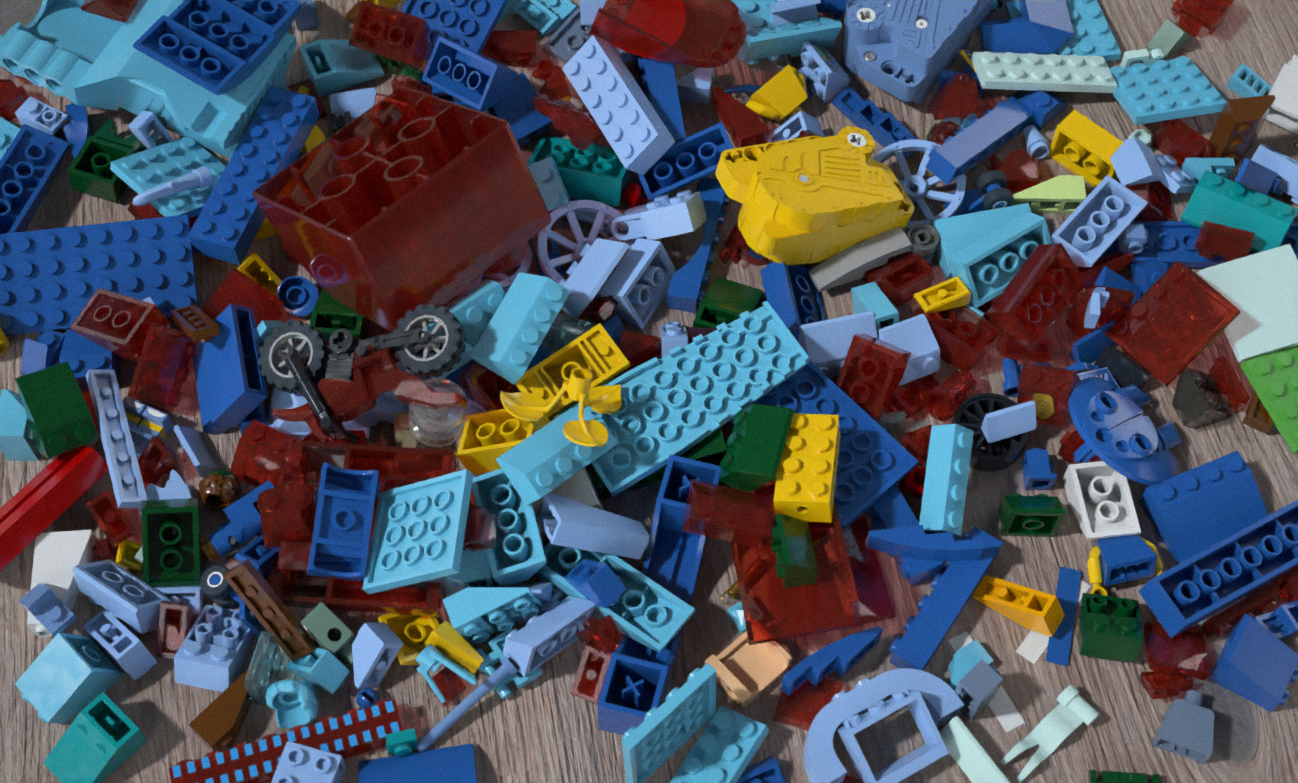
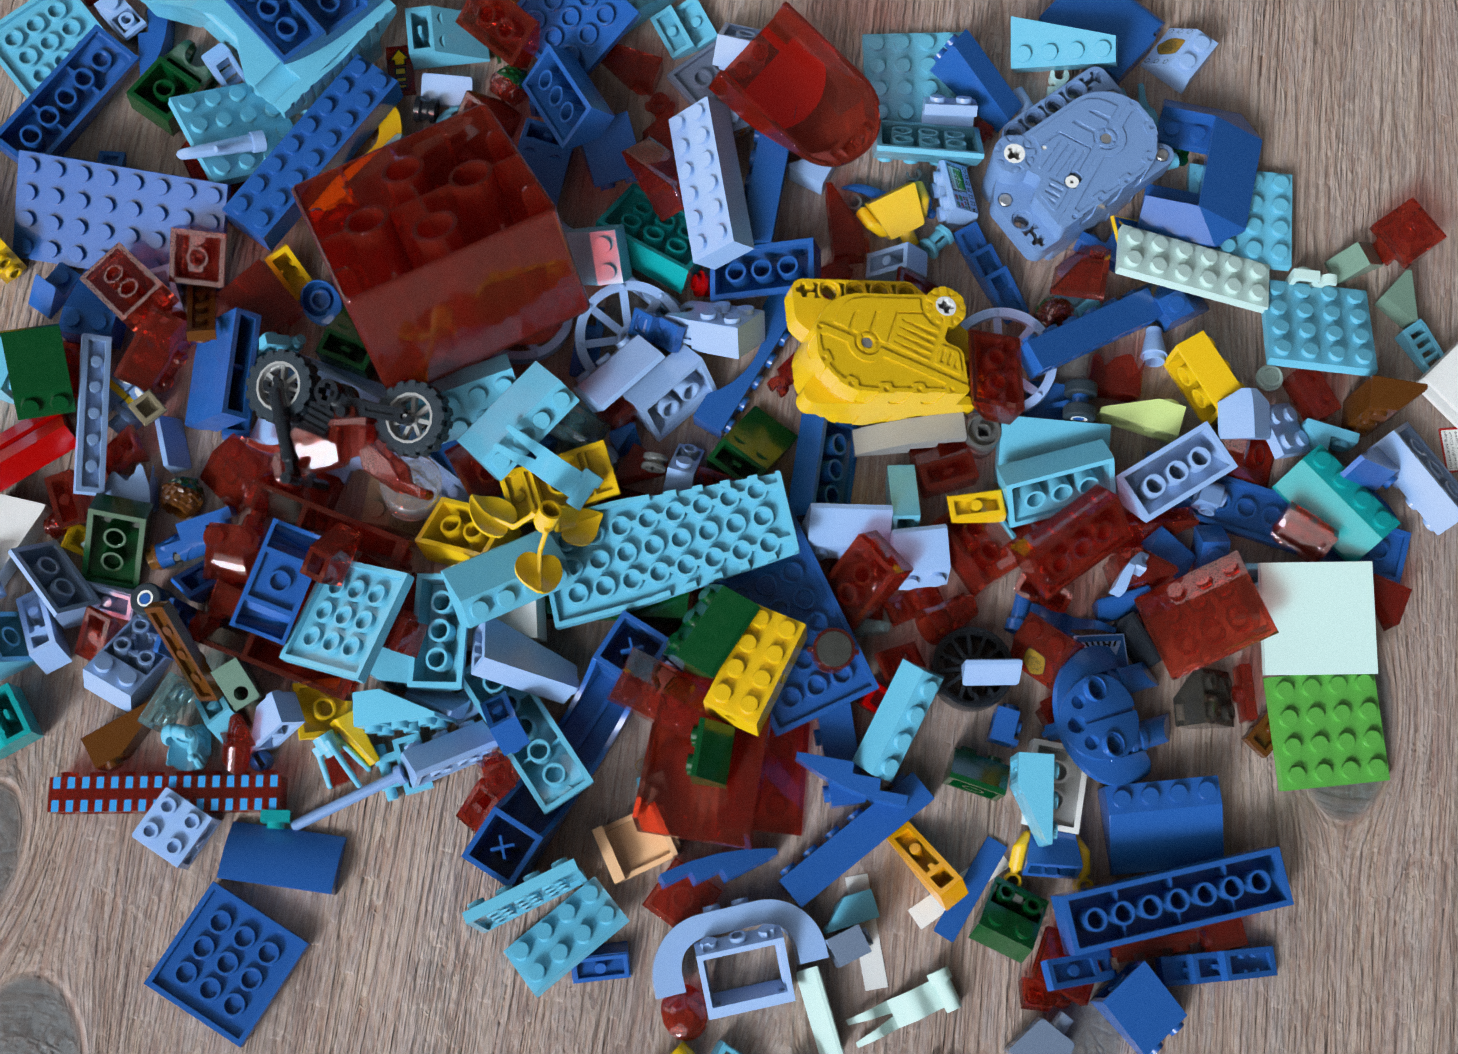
camera: 15 degrees right, 15 degrees up
none -> dark tan slope [127,389,168,427]
none -> clear red slope [168,224,227,288]
none -> clear red arm [220,713,256,775]
none -> clear red slope [300,522,363,586]
none -> medium azure flag [493,423,604,511]
none -> blue slope [628,307,686,353]
none -> dark grey bush [641,452,668,473]
none -> pearl dark grey piece [807,628,859,674]
none -> medium azure bush [919,224,955,259]
none -> clear red slope [968,329,1025,425]
none -> medium azure slope [1009,752,1059,847]
none -> blue plate [1040,949,1118,992]
none -> sand green slope [1374,270,1418,329]

